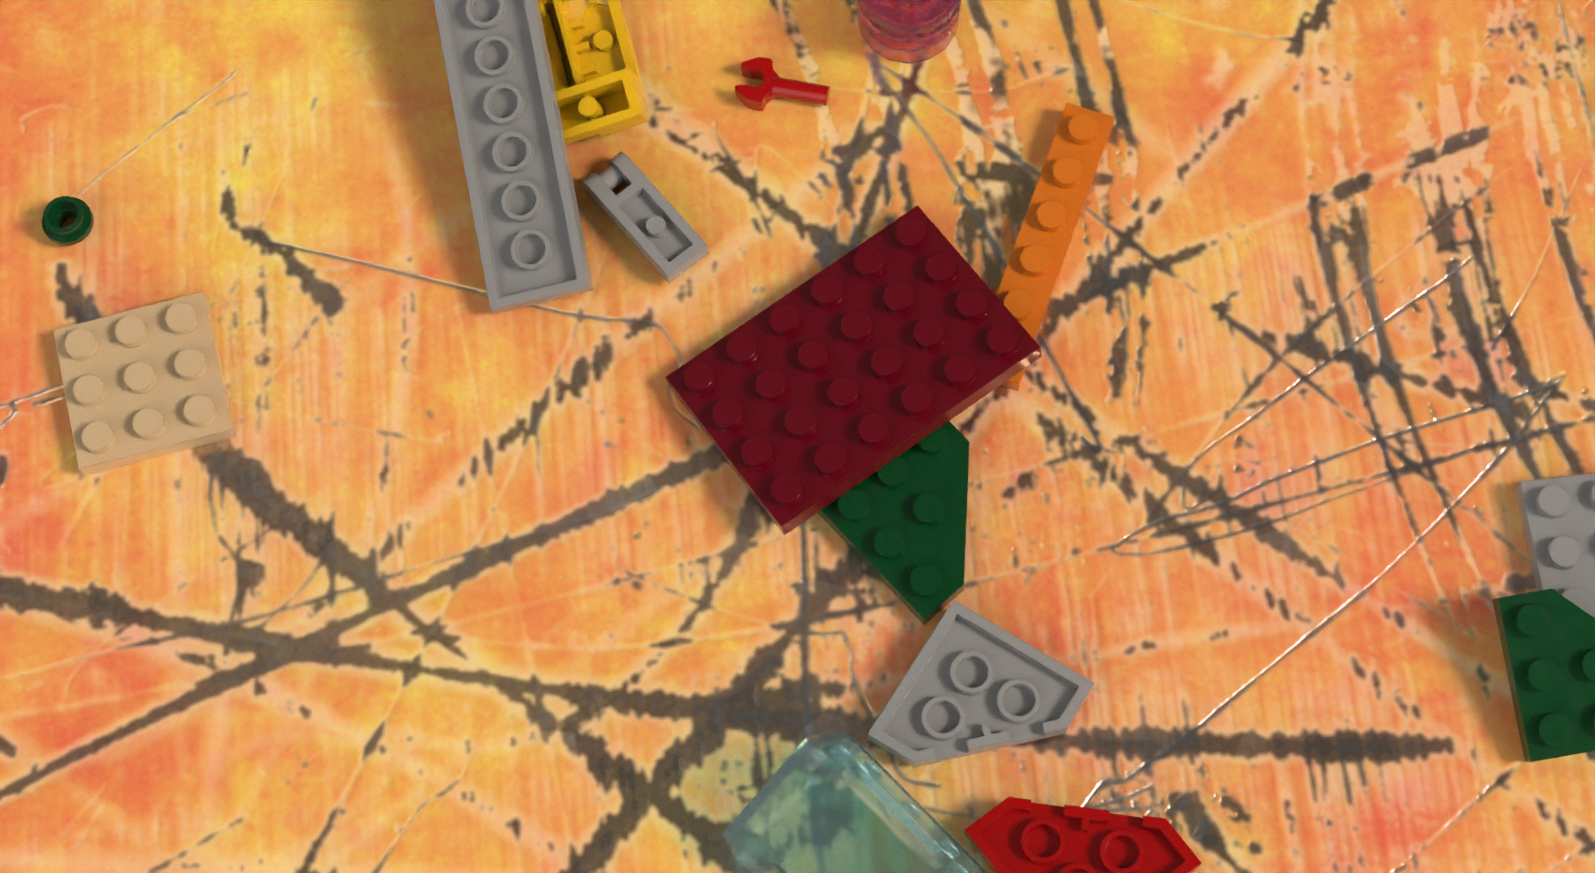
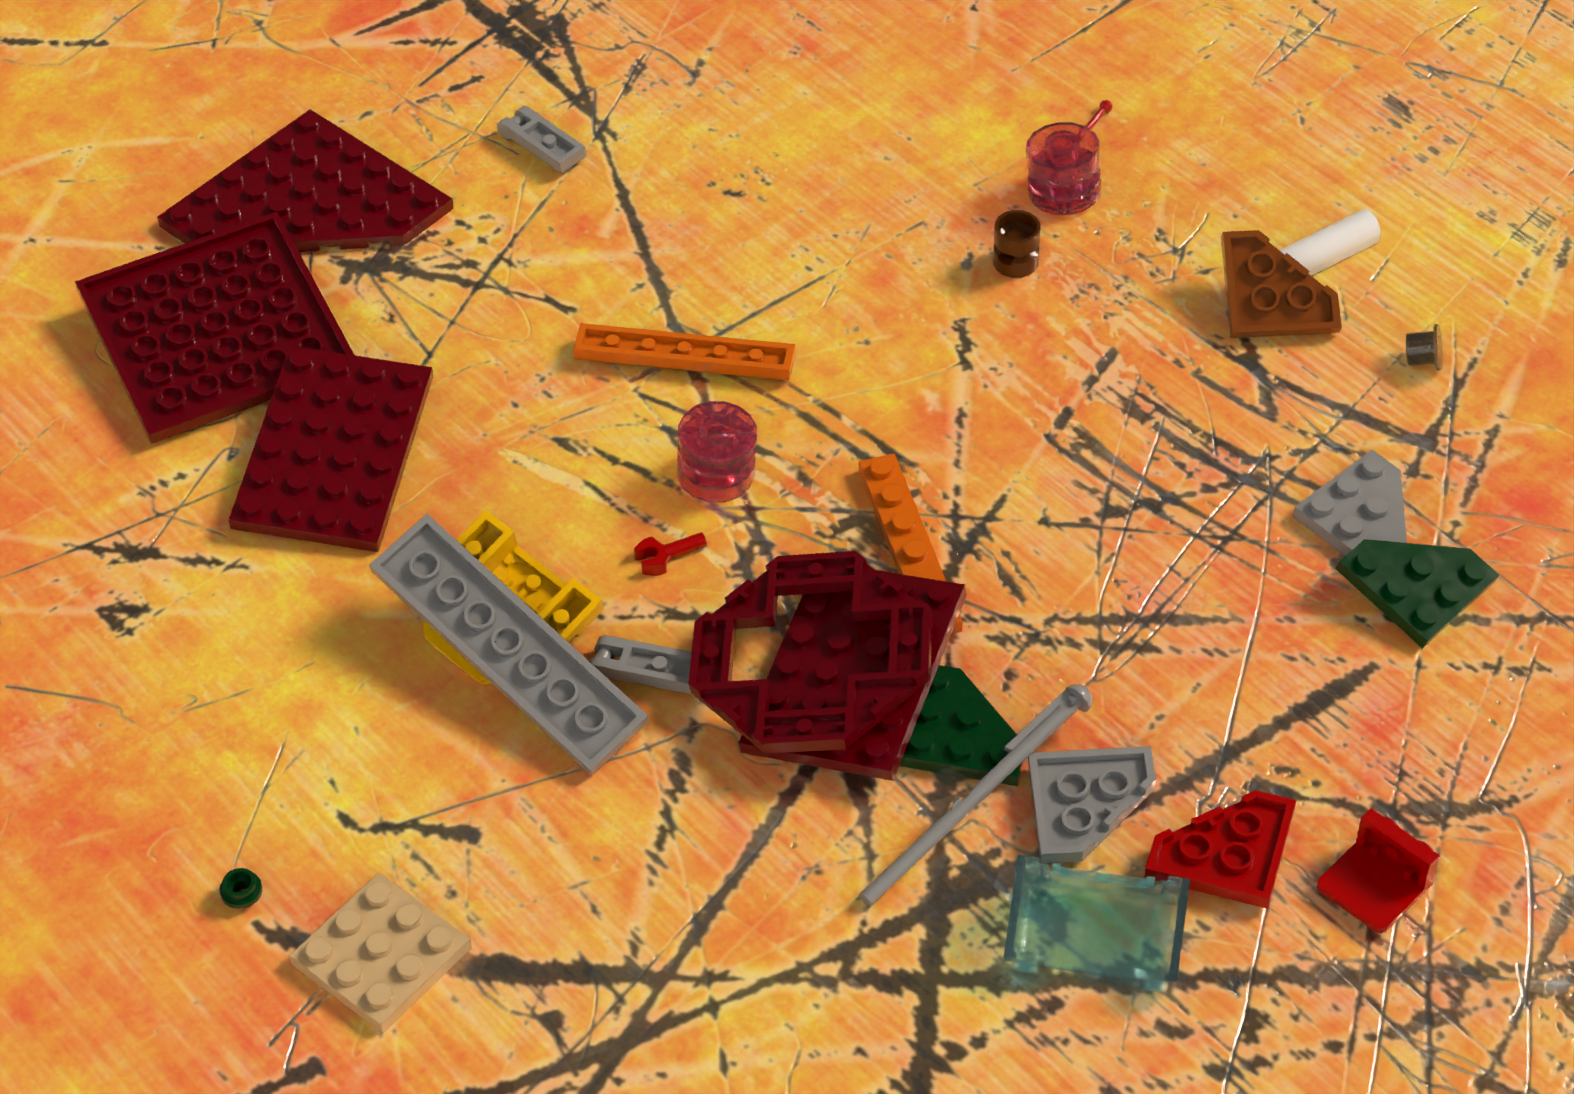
camera: 40 degrees left, 20 degrees down
none -> dark red plate [688,551,933,754]
none -> light grey bar [859,684,1093,907]

